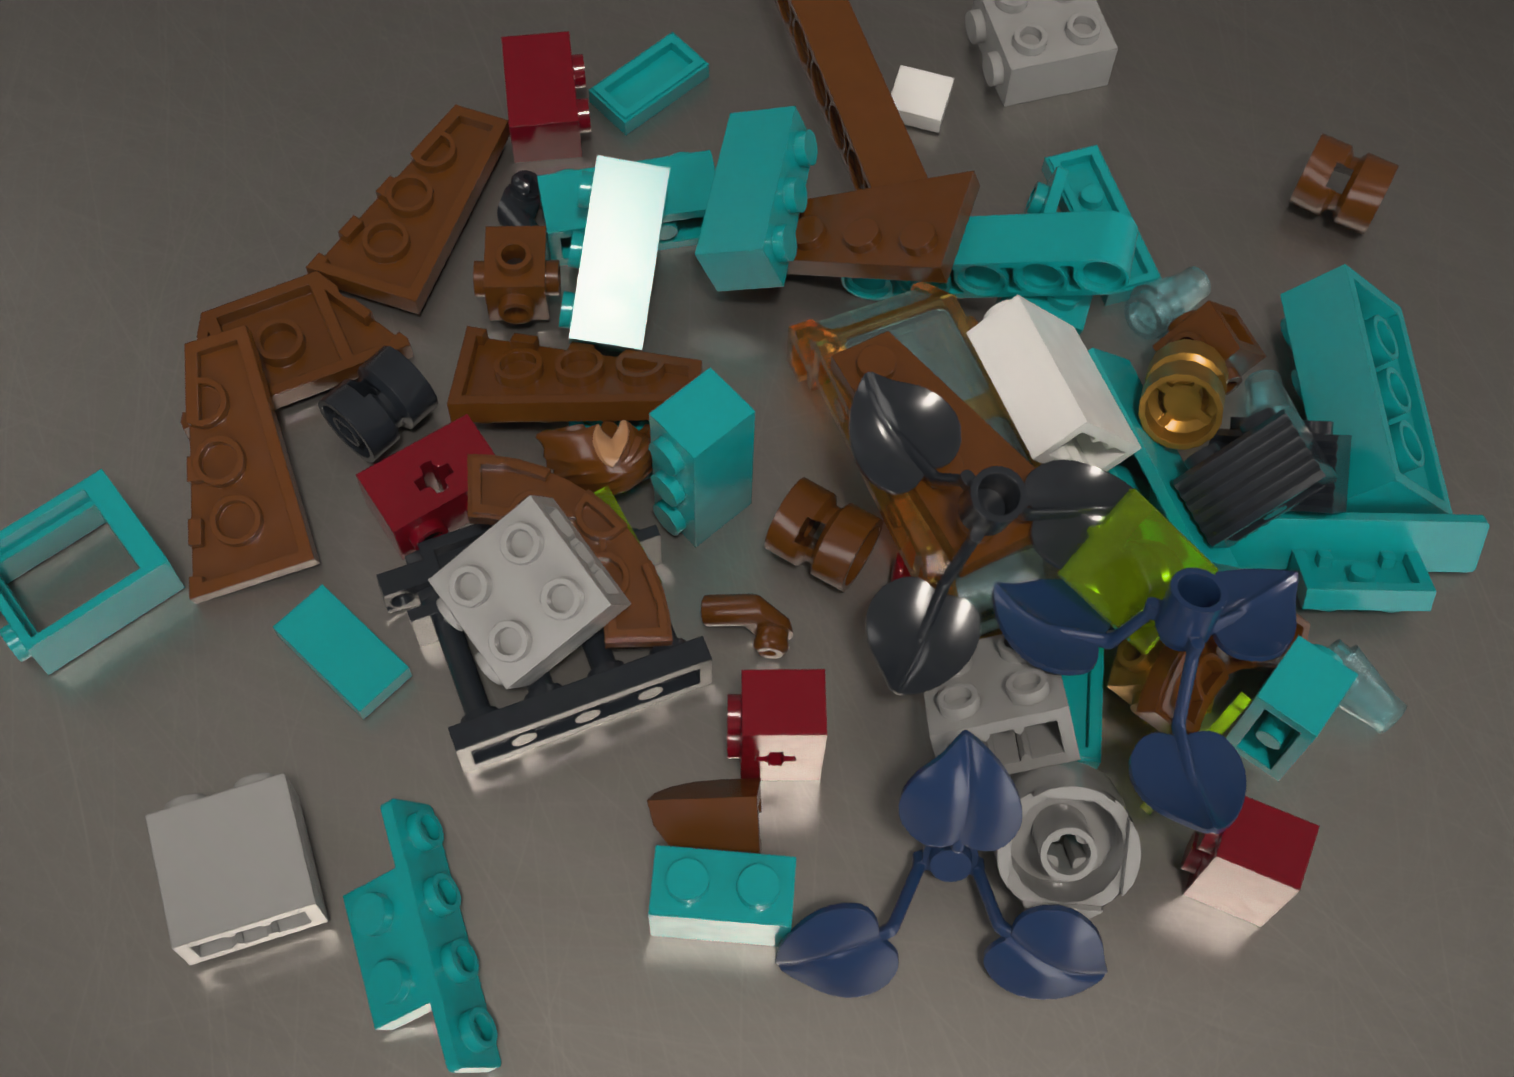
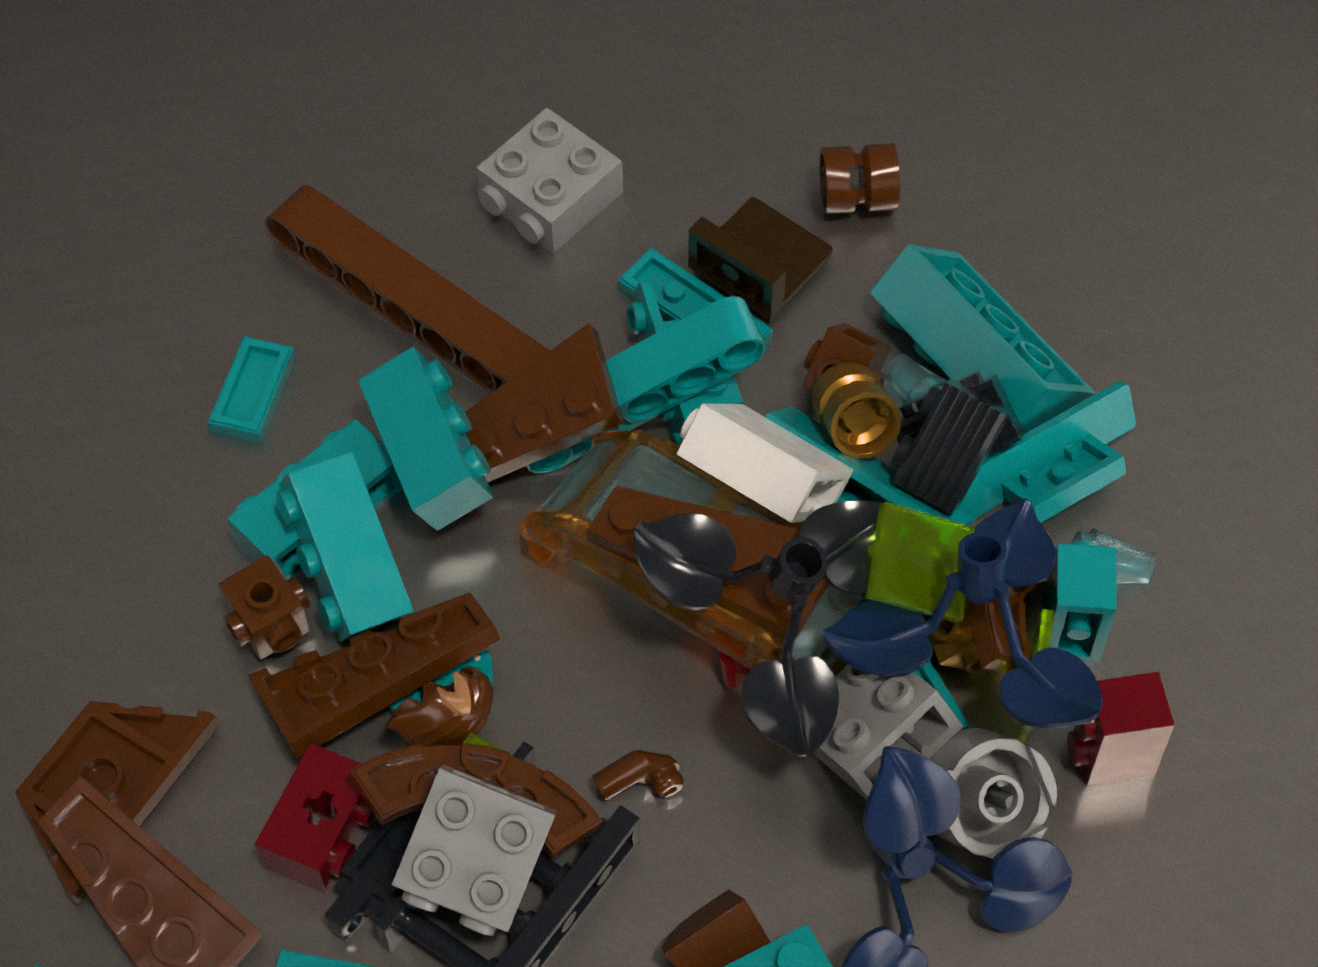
camera: 30 degrees left, 5 degrees down
reddish brown wing [306,104,510,314] -> none
black wheel [318,346,439,463] -> none
black arm [497,170,541,226] -> none
dark red brick [501,31,591,163] -> none
teal brick [649,367,755,548] -> none
dark red brick [727,669,827,781] -> none
reddish brown wheel [764,477,883,592] -> none
white tile [891,65,954,133] -> none
clear light blue cone [1124,266,1211,340] -> none
none -> dark brown bracket [688,197,833,321]

